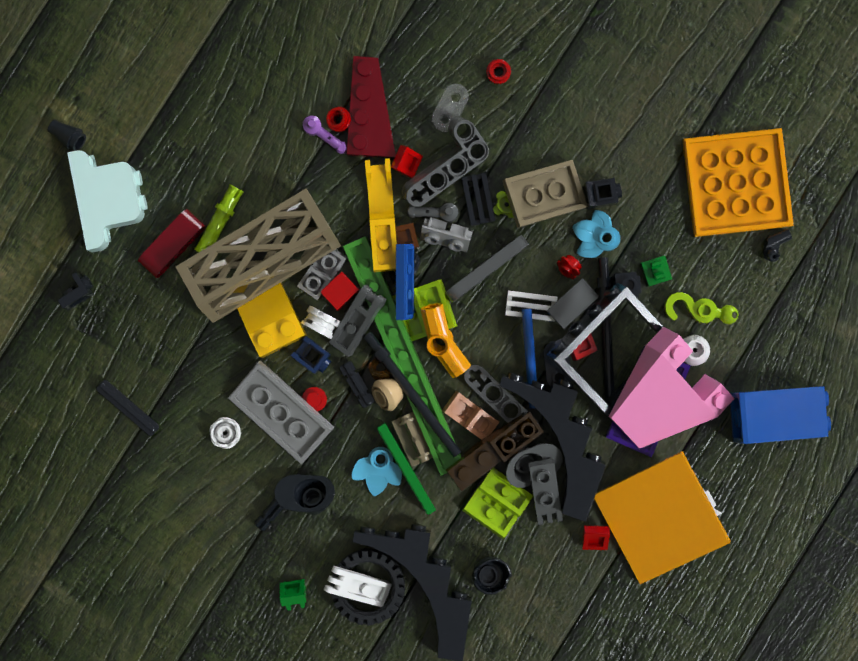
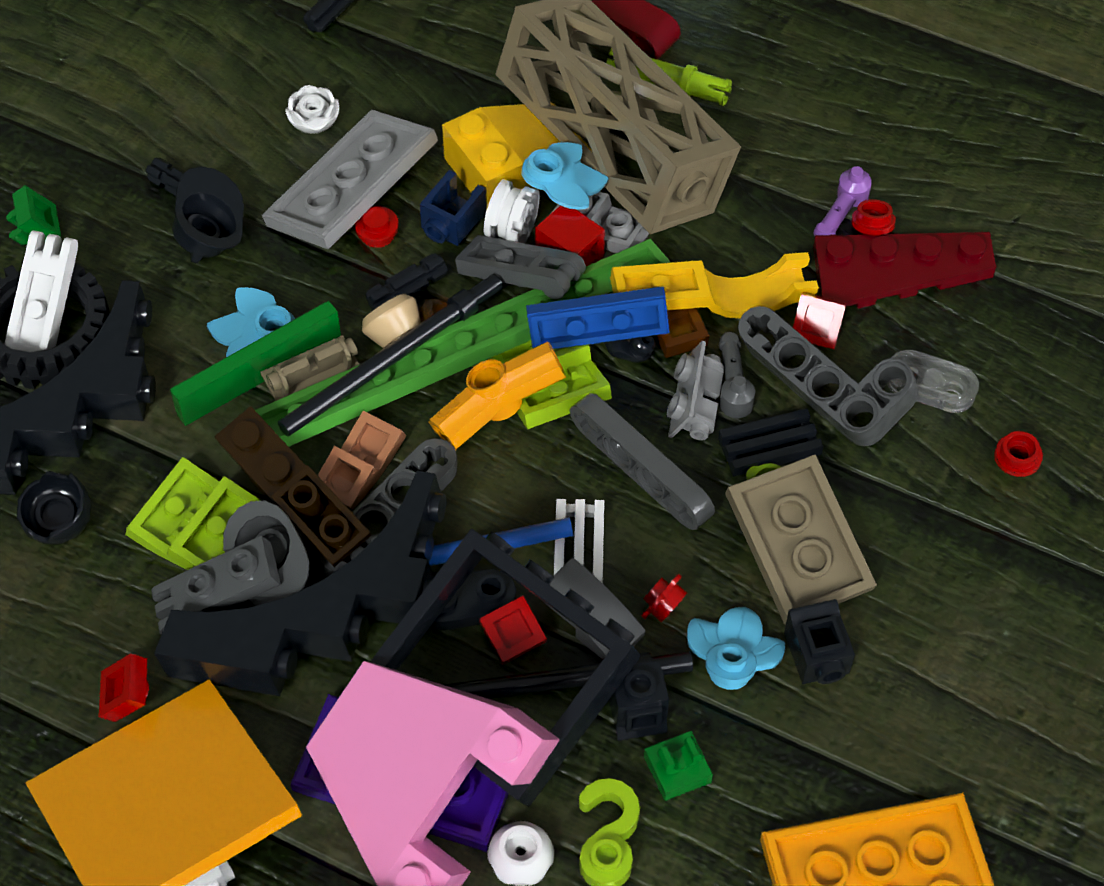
camera: 85 degrees right, 30 degrees down
none -> medium azure plate [521,142,608,210]

